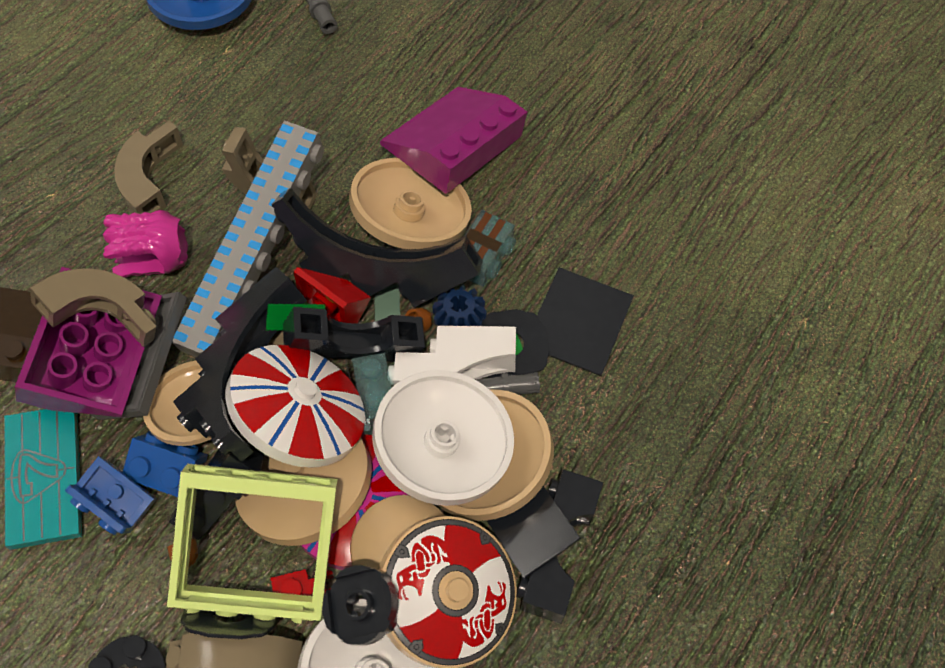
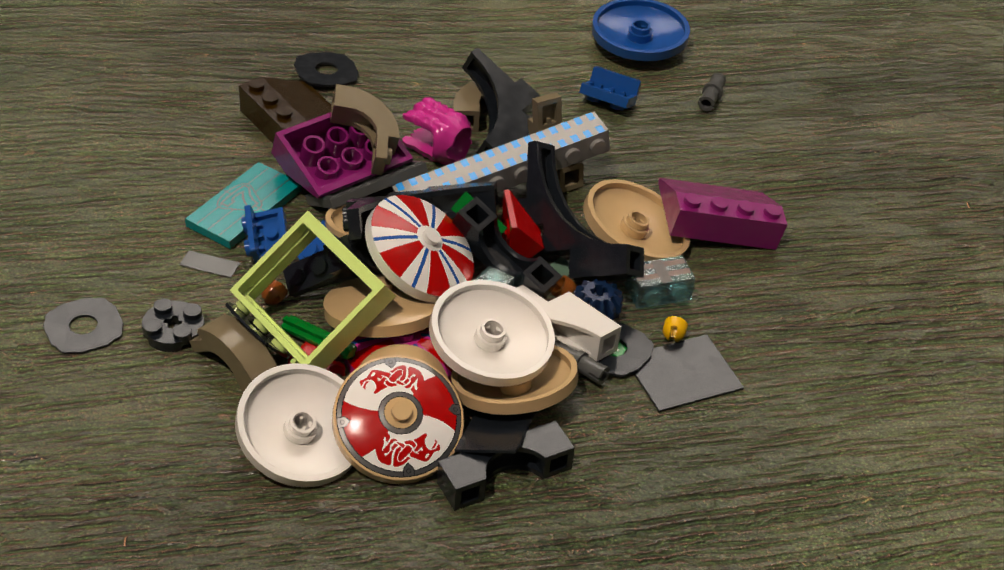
camera: 45 degrees right, 20 degrees down
black plate [322,565,398,646] -> none
none -> sticker [179,250,240,278]
none -> green axle [281,315,357,360]
none -> black arch [462,47,540,155]
none -> blue bracket [579,66,641,111]
none -> yellow hinge [663,316,688,342]

